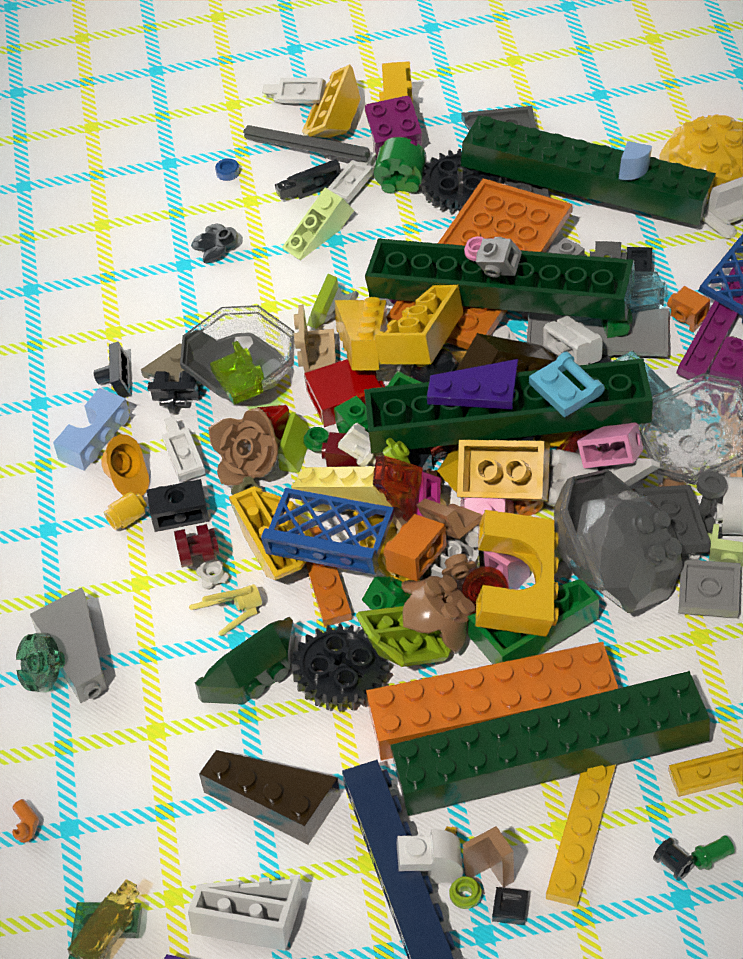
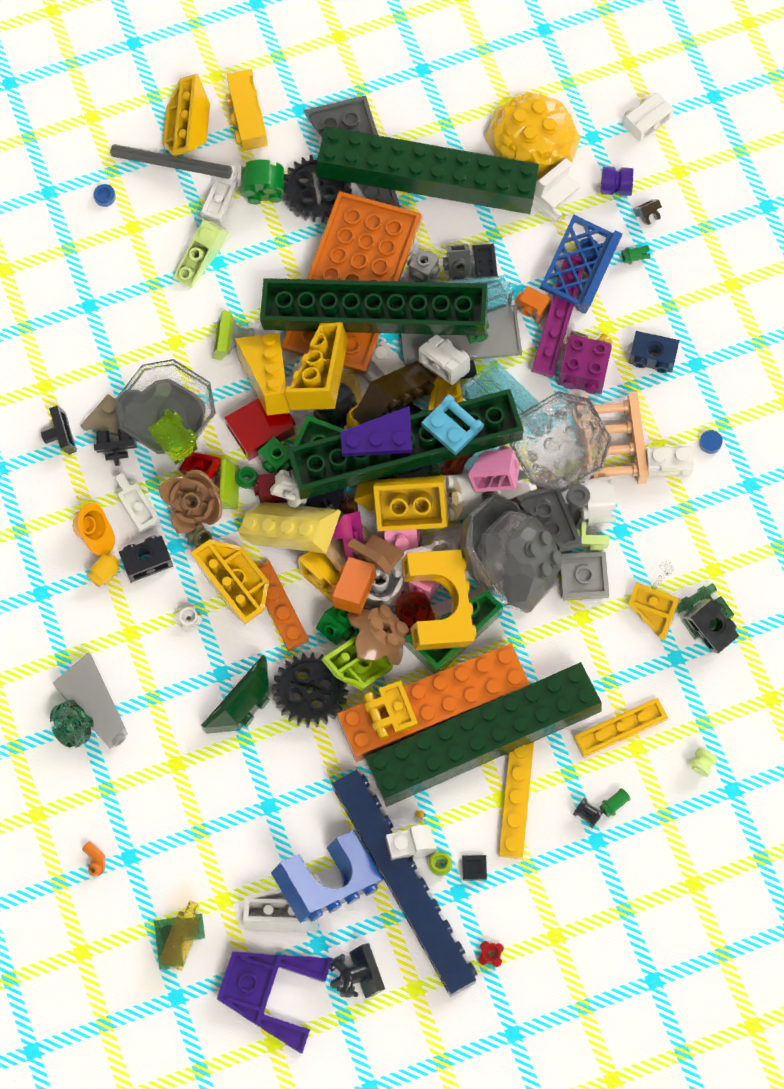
camera: 15 degrees left, 20 degrees up
light blue arch [53,388,130,471] -> none
dark red brick [174,524,220,568] -> none
light yellow plant [189,584,262,636] -> none
black plate [191,223,238,263] -> none
dark brown wedge [199,750,341,845] -> none
blue fence [261,488,395,575] -> none
white hinge [262,78,326,103] -> none
black hinge [275,159,341,200] -> none
tan bracket [294,304,336,373] -> none
magenta bracket [365,96,422,160] -> none
clear red wing [373,455,423,522] -> none
lime plate [383,438,410,467] -> none
medium nougat plate [442,554,476,580] -> none
medium nougat panel [463,826,514,888] -> none
bright pink plate [464,237,485,261] -> none
light grey brick [476,237,522,277] -> none
light blue brick [619,141,652,180] -> none
none -> arch [271,830,384,923]
none -> yellow plate [363,680,418,740]

